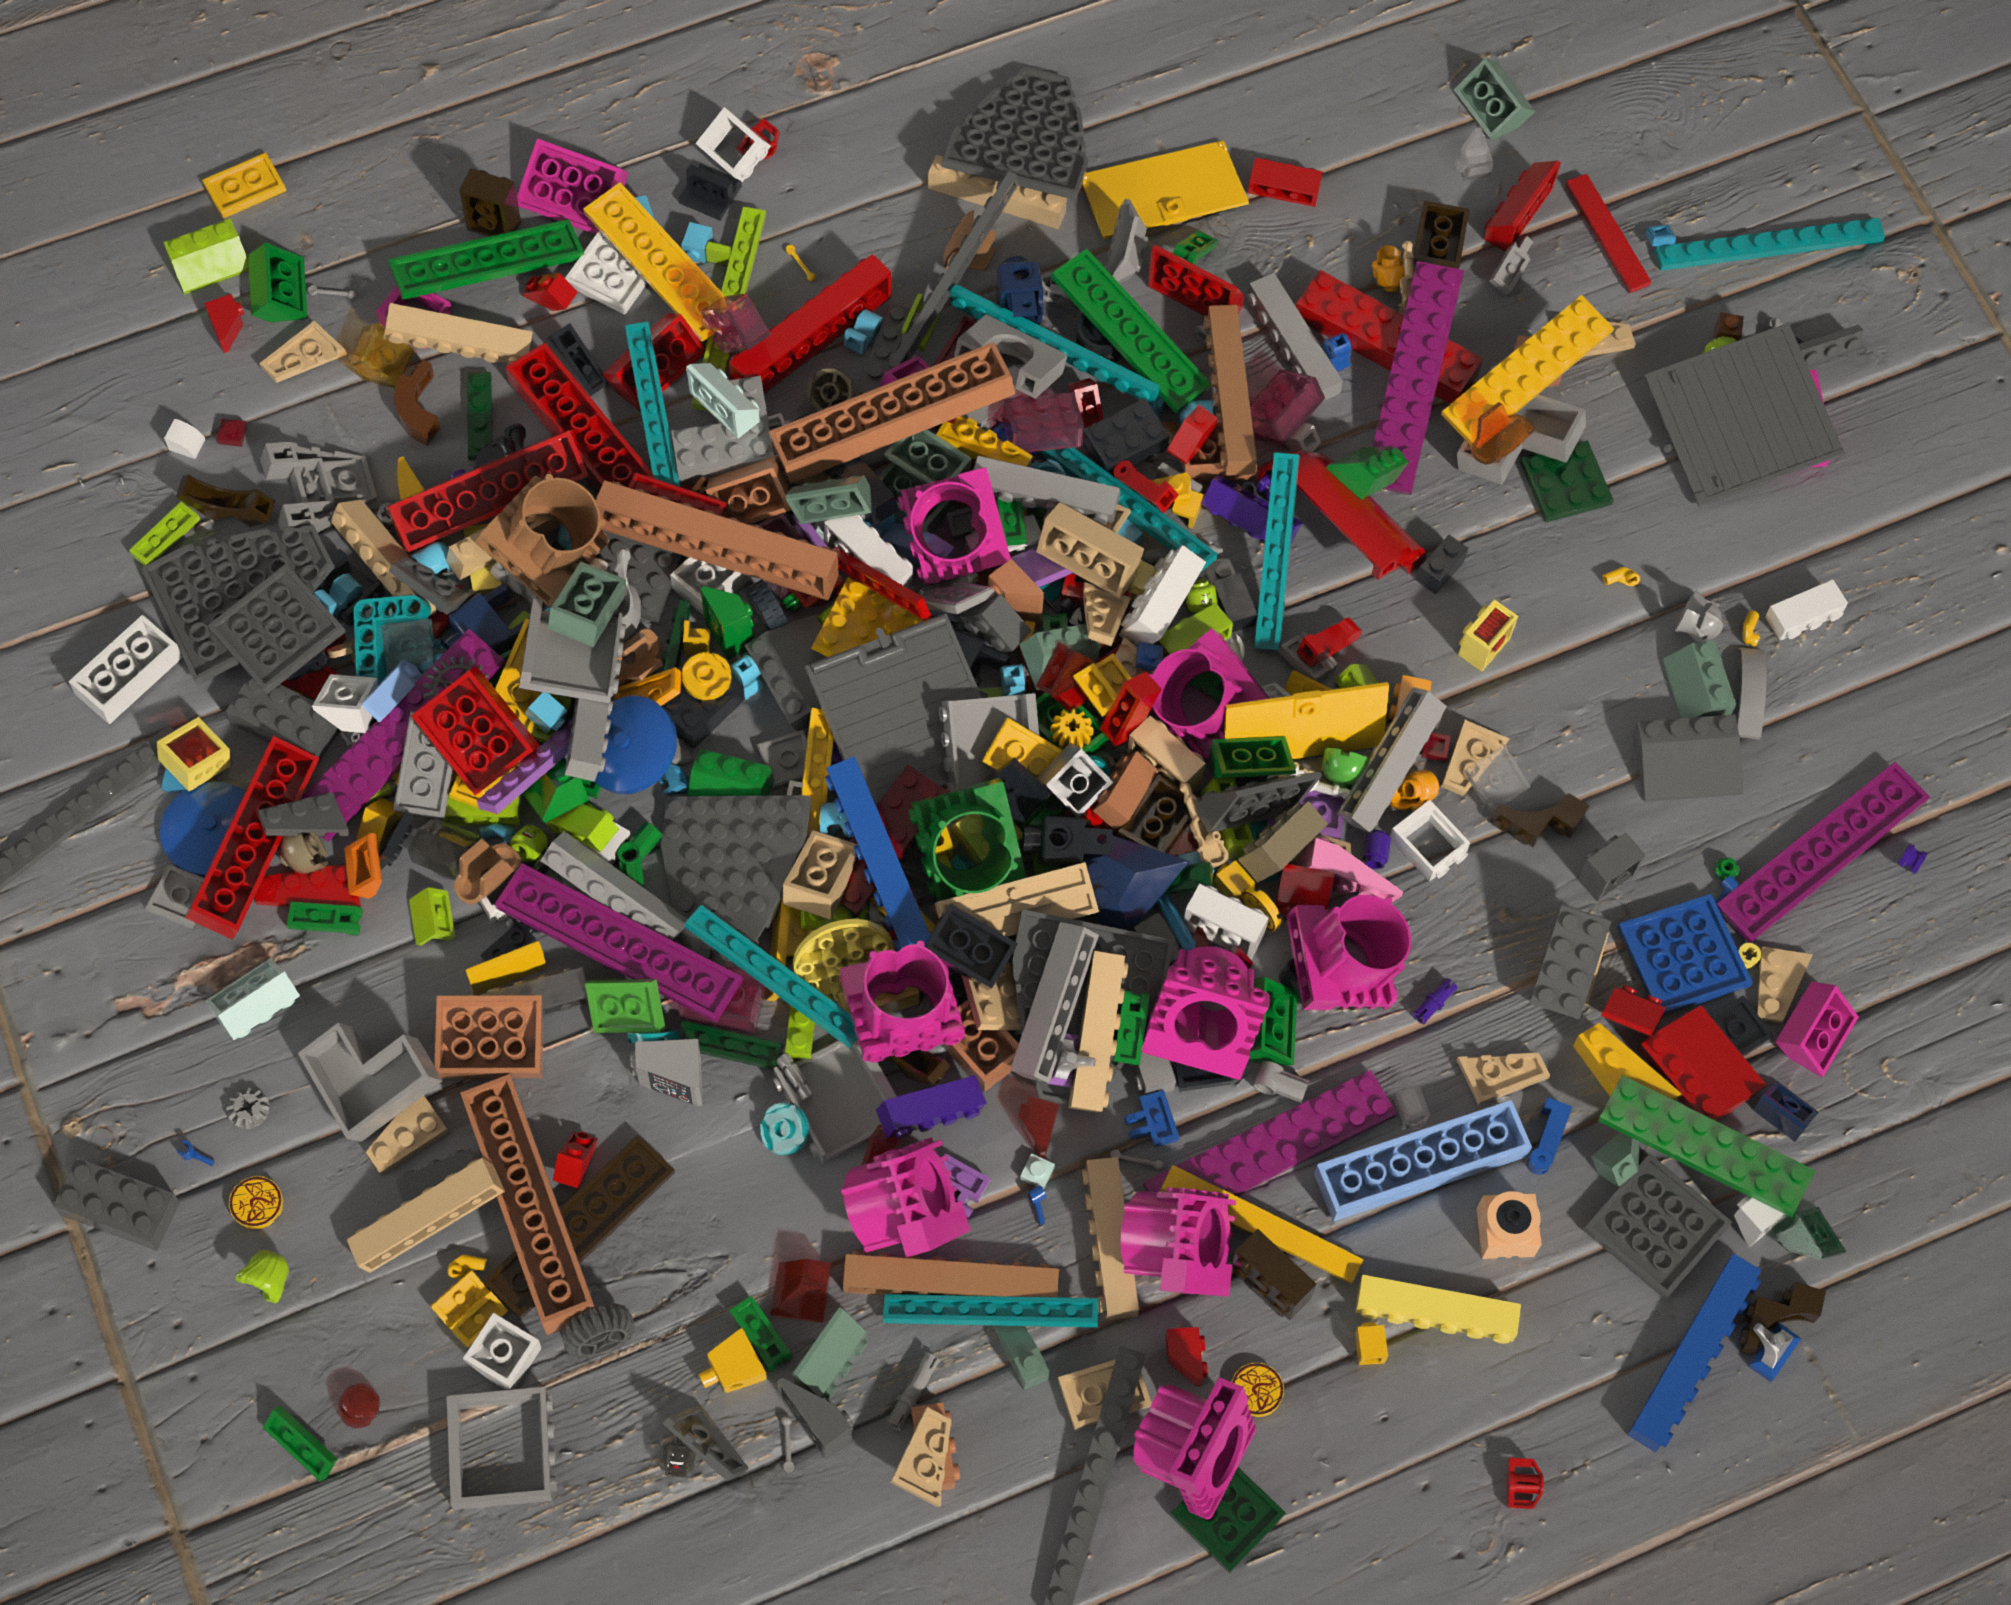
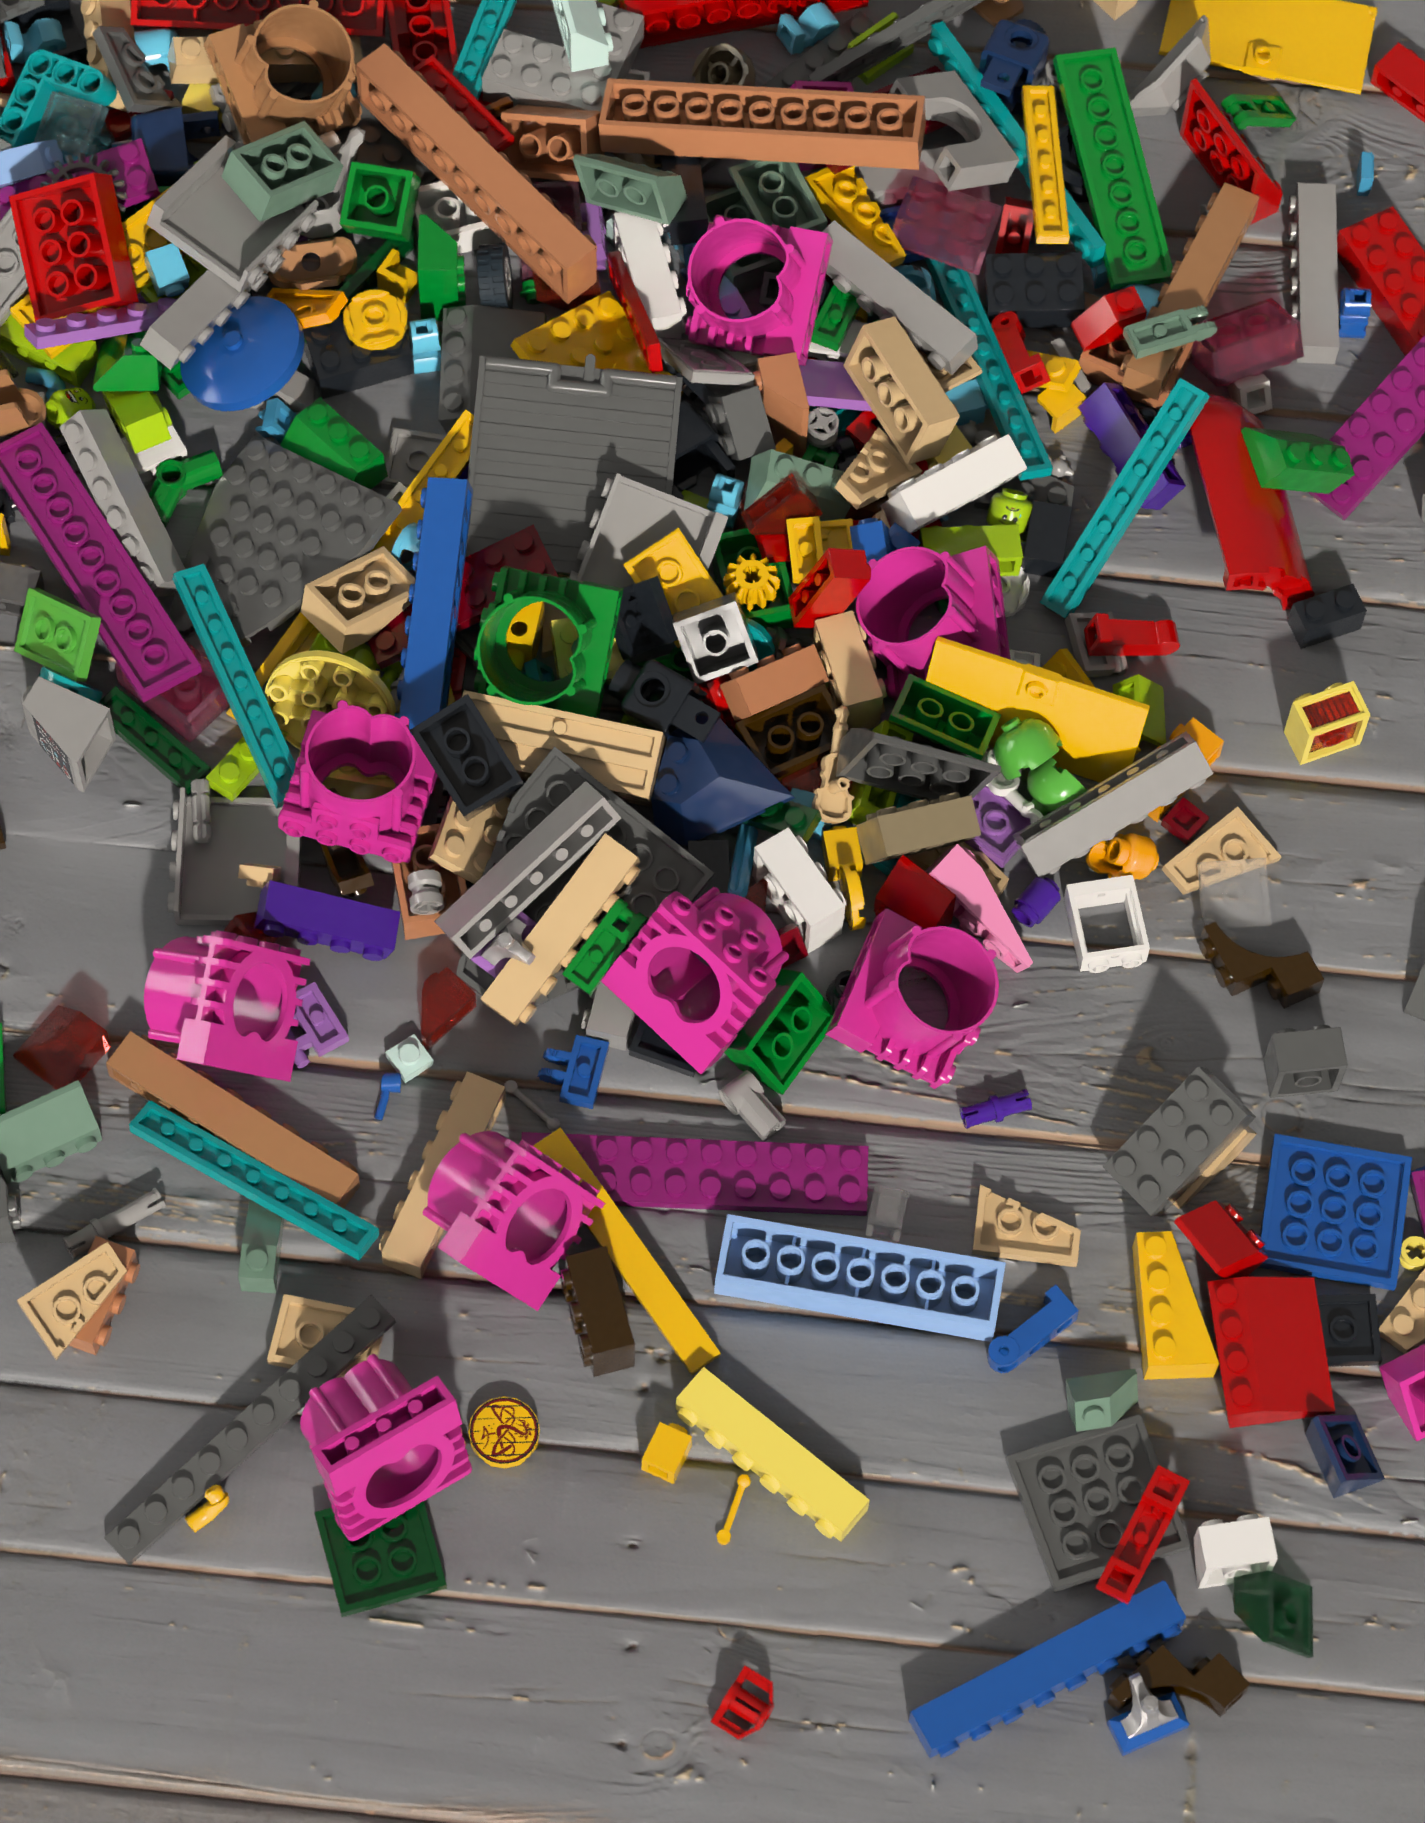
camera: 30 degrees right, 0 degrees up
teal tile [760,1103,809,1155] -> none
red slope [1165,1327,1208,1387] -> none
light nougat piece [1476,1191,1541,1259] -> none
green plate [1599,1075,1816,1218] -> none
none -> yellow arm [184,1485,229,1533]
none -> tan plate [238,863,282,888]
none -> green brick [339,161,421,242]
none -> light grey wheel [407,870,444,915]
none -> yellow hinge [717,1474,751,1545]
none -> light grey wheel [807,407,839,448]
none -> blue brick [850,518,892,564]
none -> bright green cylinder [994,717,1063,780]
none -> yellow tile [1021,85,1070,244]
none -> red slope [1095,1465,1190,1605]
none -> sand green hinge [1123,305,1218,359]
none -> dark azure tile [1357,152,1374,196]

